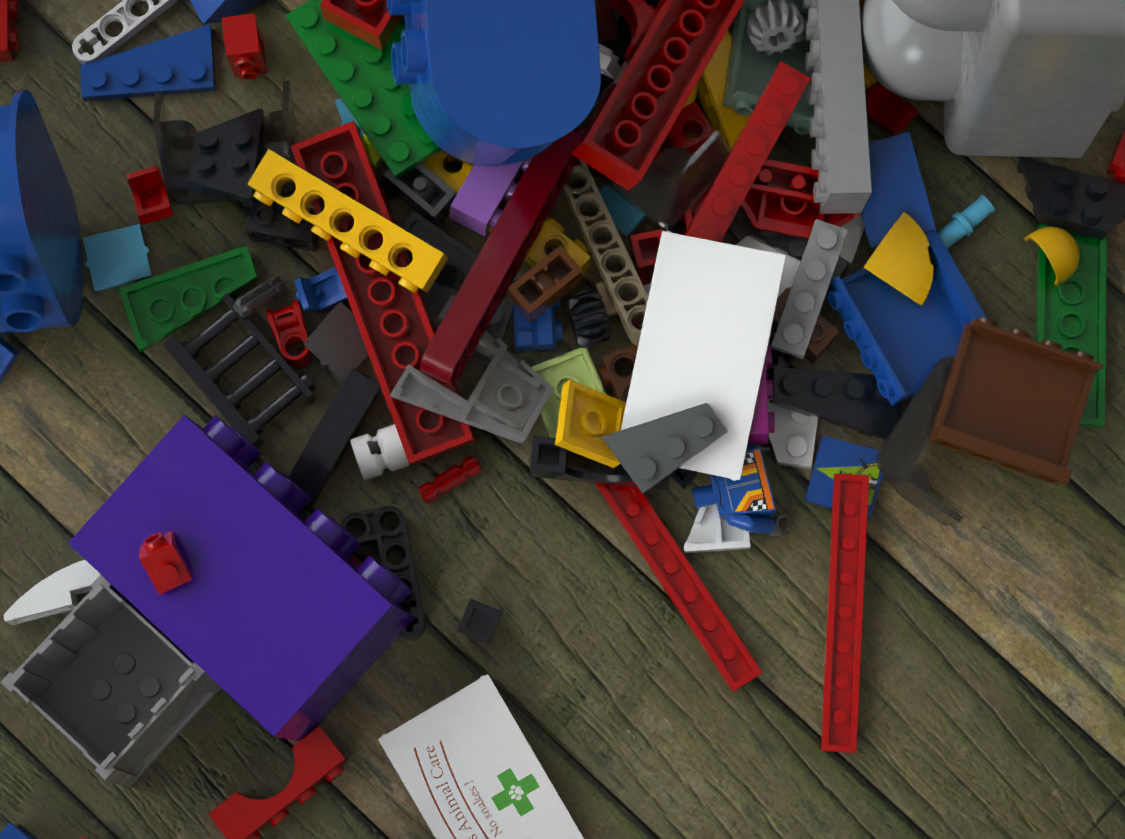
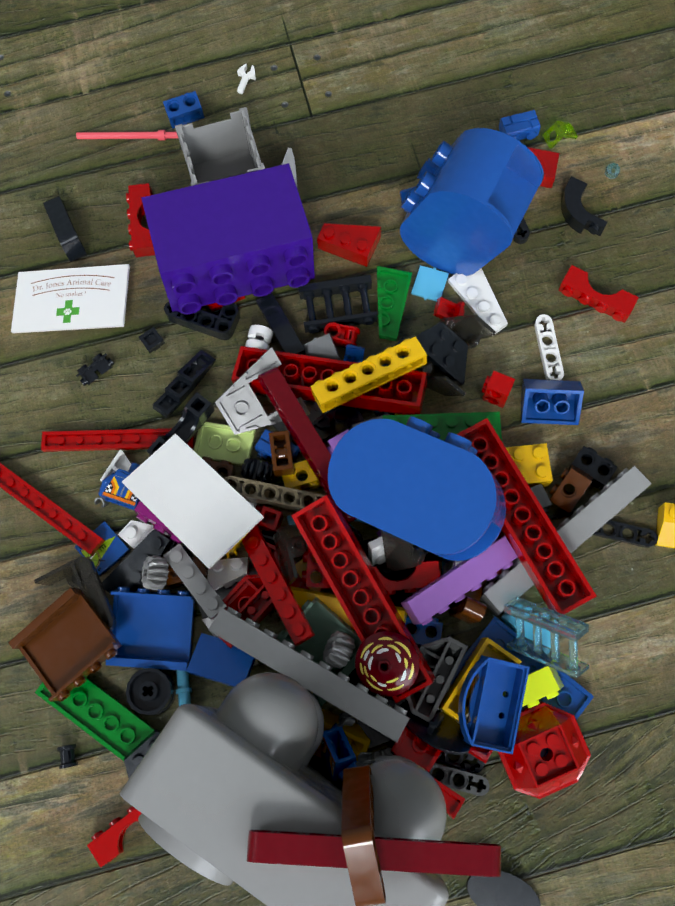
camera: 125 degrees right, 5 degrees down
blue wing [80,24,216,101] -> none
red bracket [139,531,192,595] -> none
dark grey axle [233,276,286,317] -> none
red axle [418,455,482,504] -> none
yellow plate [555,380,626,468] -> none
dark grey wing [602,403,728,494] -> none
yellow brick [864,212,934,306] -> none
yellow helmet [1024,227,1080,286] -> none
none -> black hinge [76,353,114,386]
none -> black wheel [126,668,176,715]
none -> light grey gear [141,556,169,590]
none -> black slope [153,350,216,418]
none -> red wedge [317,223,381,267]
none -> white wing [448,268,508,336]

